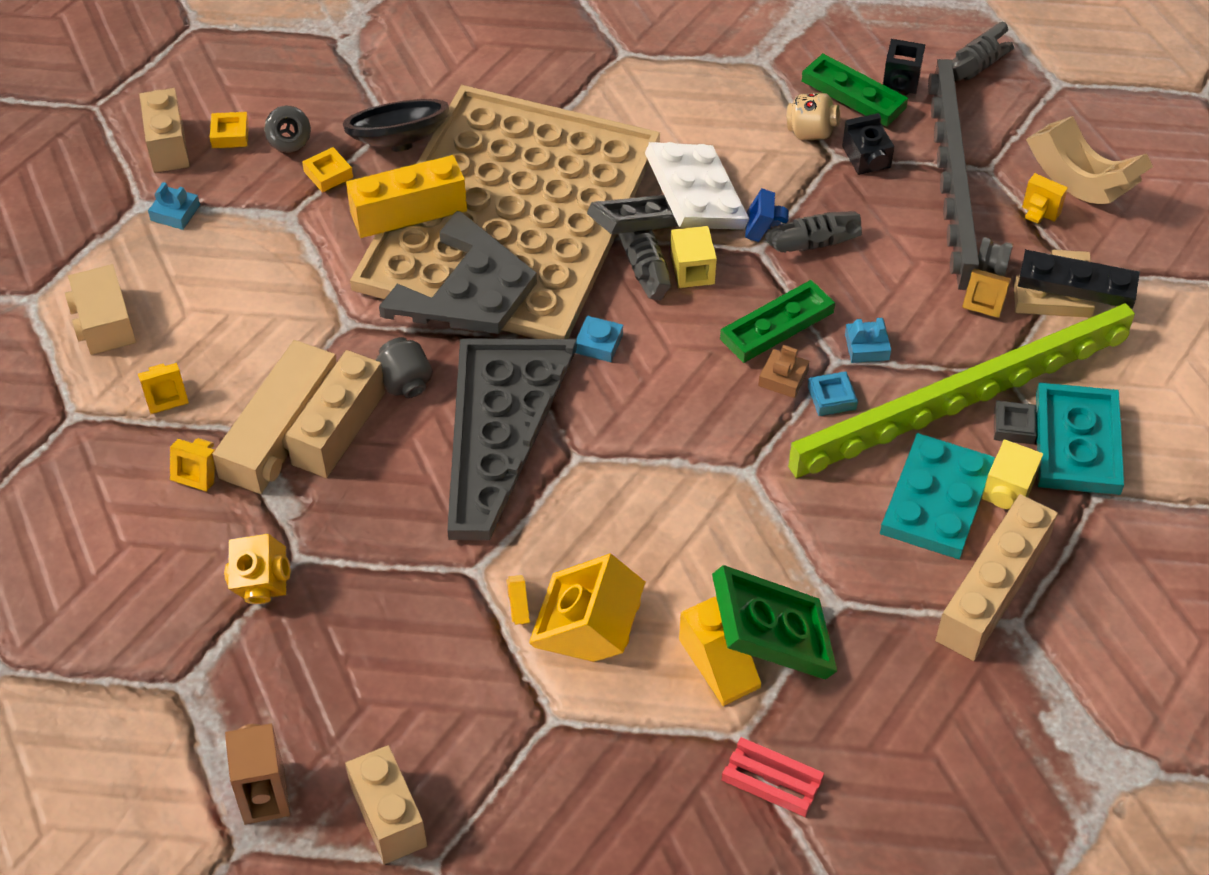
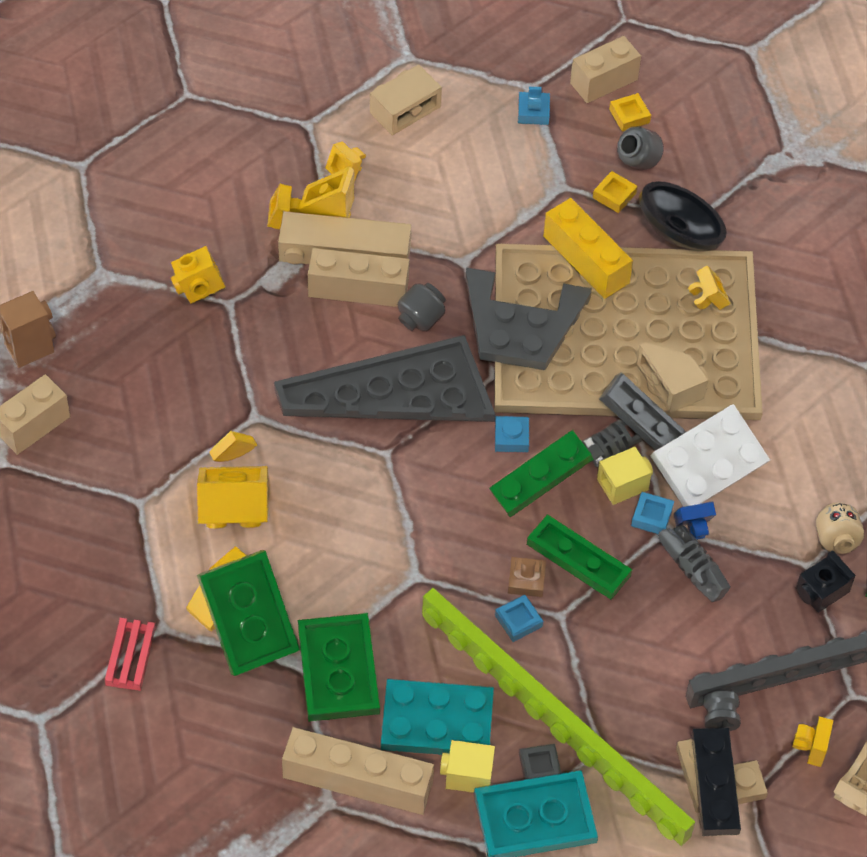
camera: 70 degrees right, 5 degrees up
dark azure tile [845,318,891,363] -> none
pearl gold tile [962,268,1011,318] -> none
none -> green plate [297,613,380,722]
none -> yellow slope [298,166,354,218]
none -> green plate [489,430,594,518]
none -> dark azure plate [631,492,674,534]
none -> tan slope [637,342,709,413]
none -> yellow tile [688,265,731,310]

